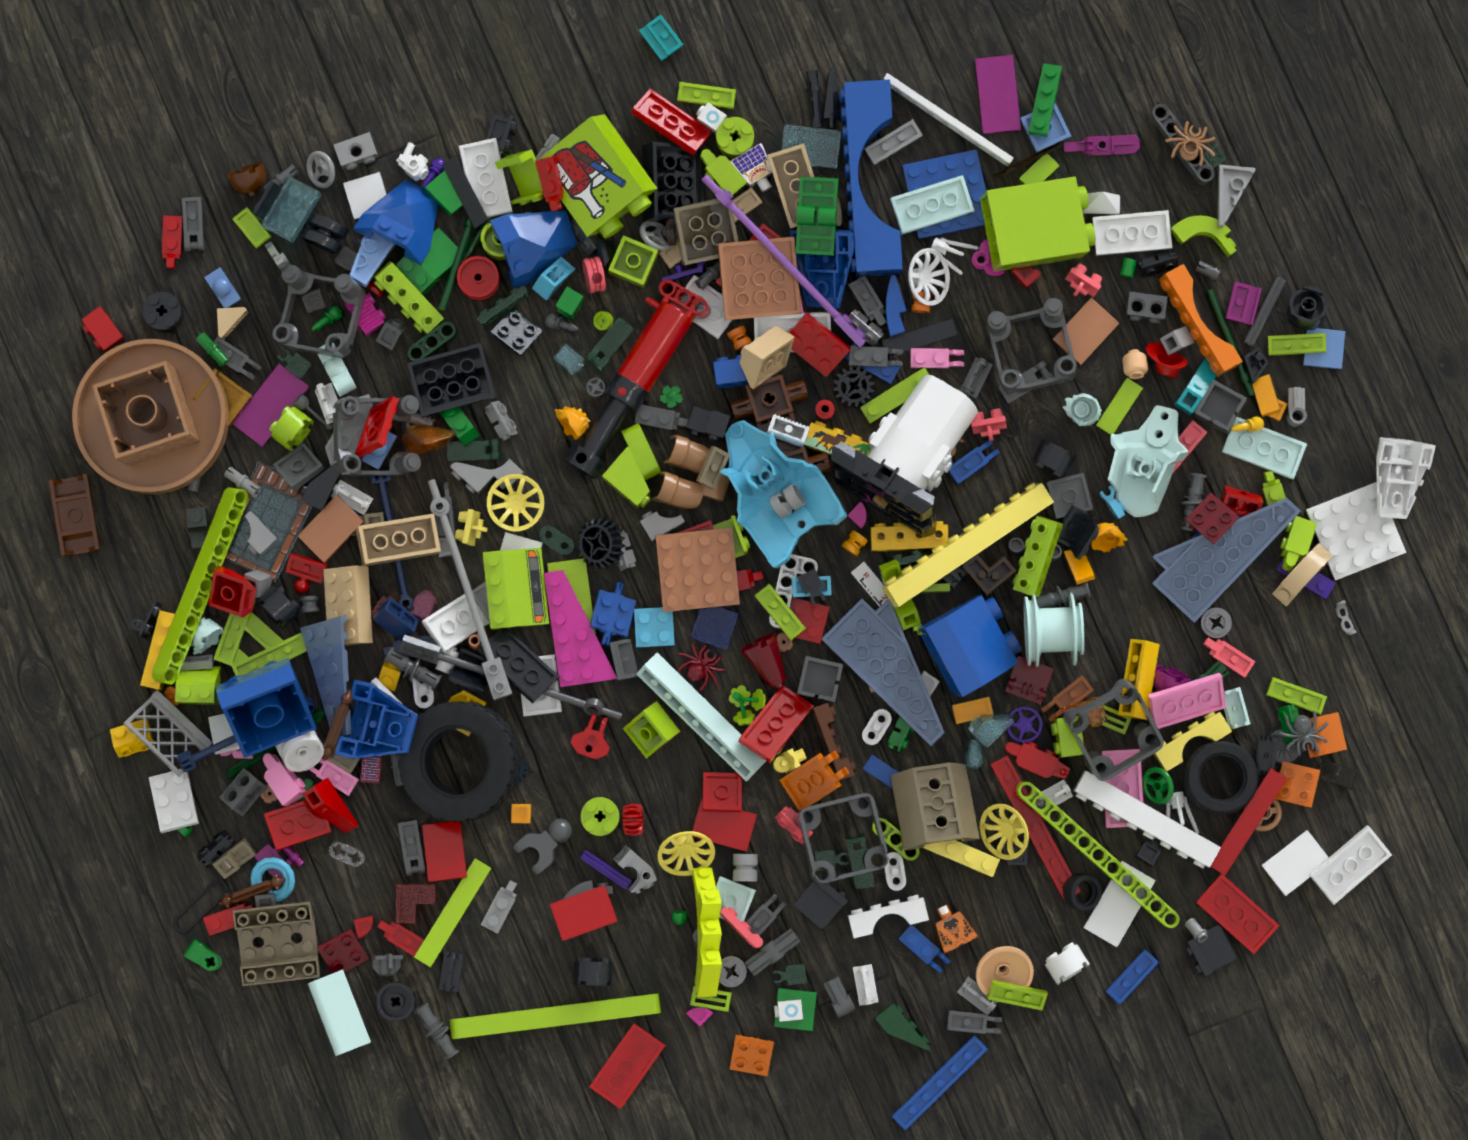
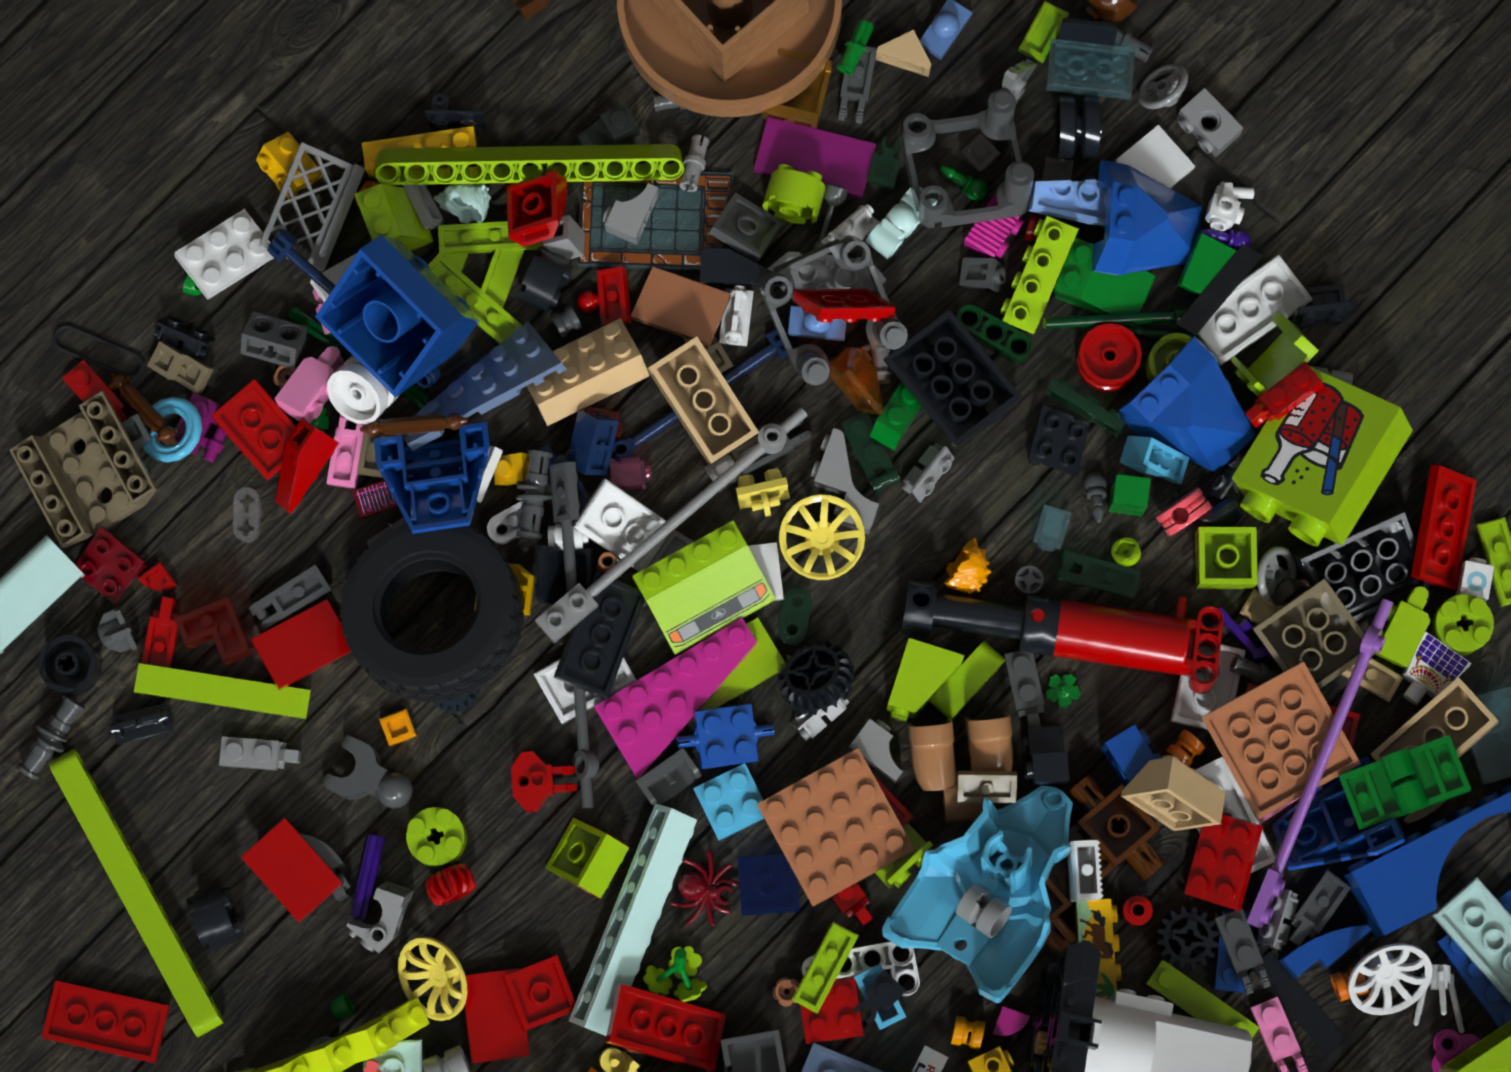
camera: 75 degrees right, 5 degrees down
green piece [184,938,222,971] -> none
dark red cone [741,633,787,689] -> none

